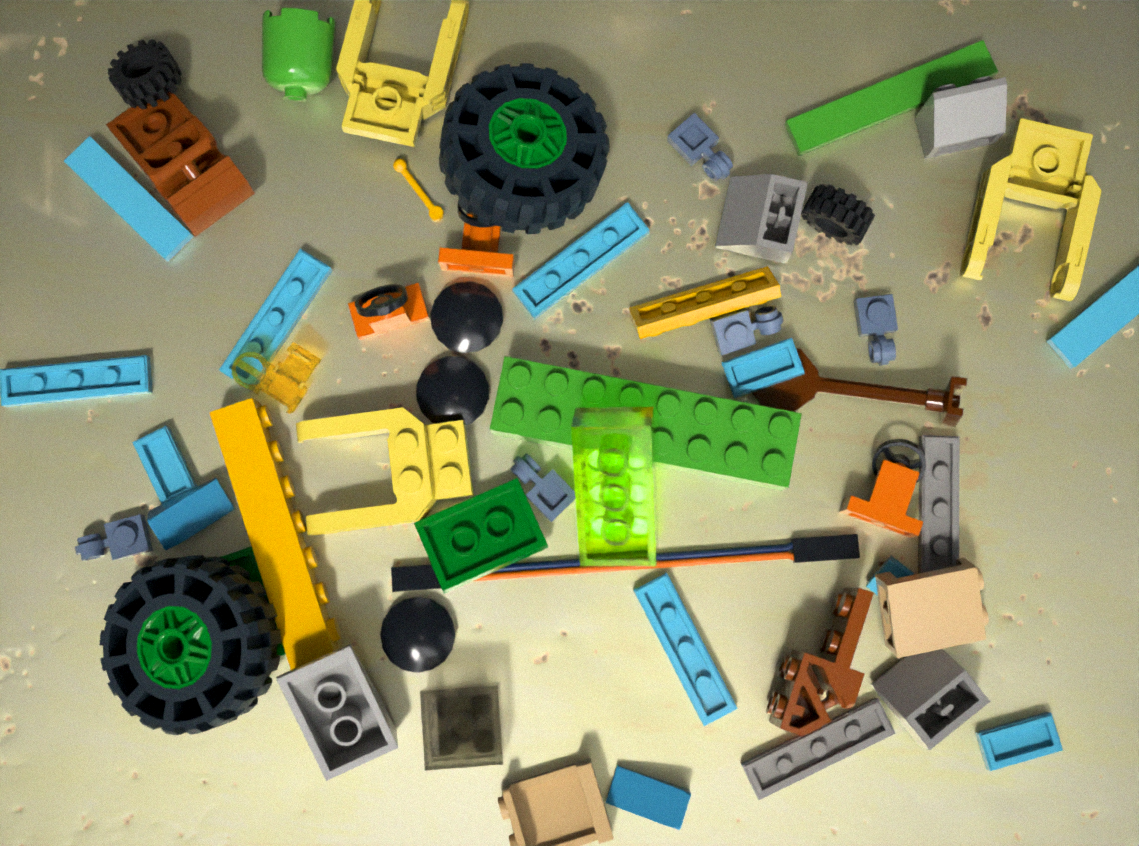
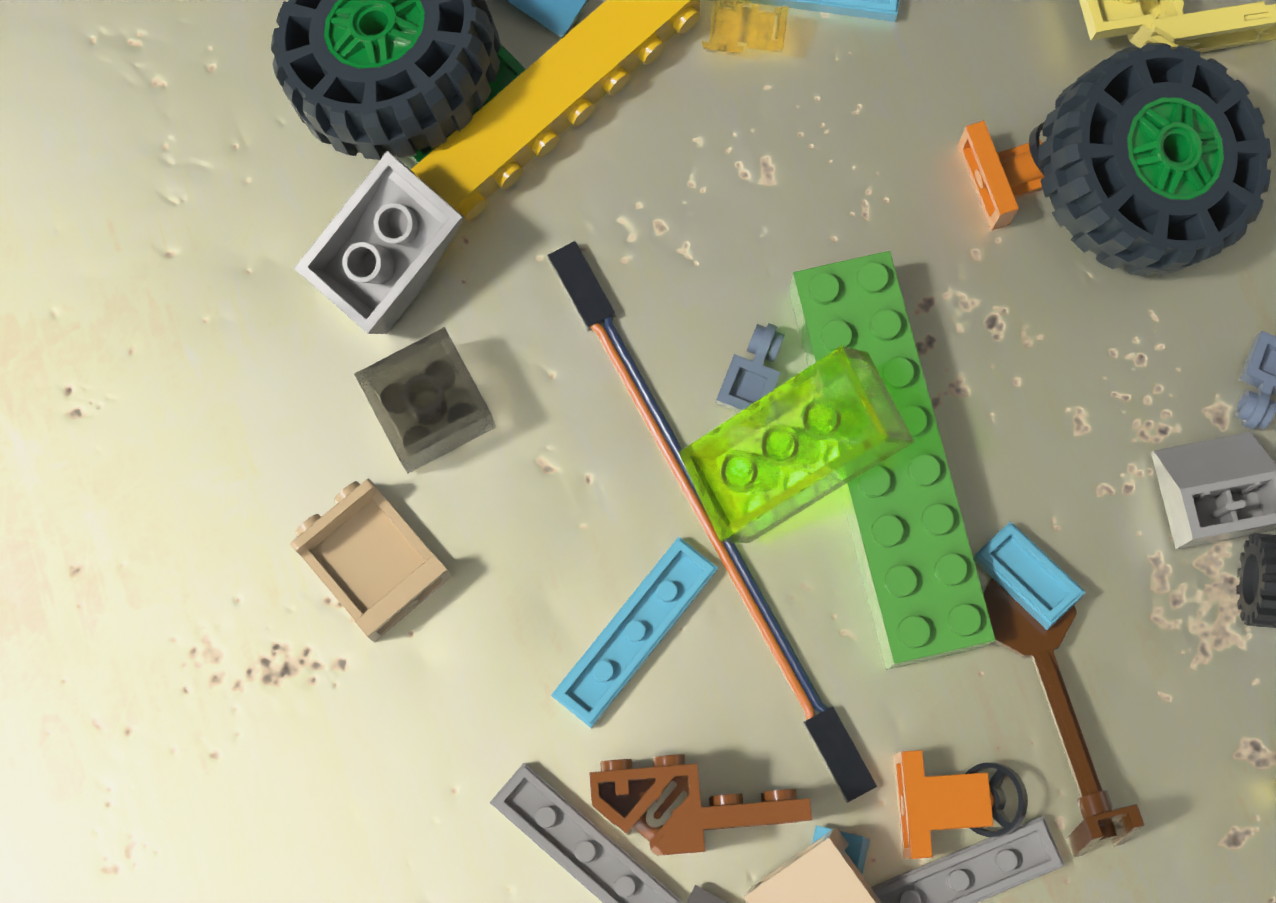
camera: 65 degrees right, 5 degrees down
light yellow plate [296,407,474,535] -> none
orange piece [348,283,430,340] -> none
black dish [380,597,455,673] -> none
yellow hinge [393,158,444,222] -> none
green plate [414,478,548,594] -> none
black dish [416,356,489,425] -> none
black dish [430,281,503,353] -> none
medium azure tile [512,202,650,320] -> none
dark azure slope [605,765,691,830] -> none
yellow plate [629,266,781,339] -> none
sand blue plate [709,306,784,355] -> none
sand blue plate [853,294,898,366] -> none

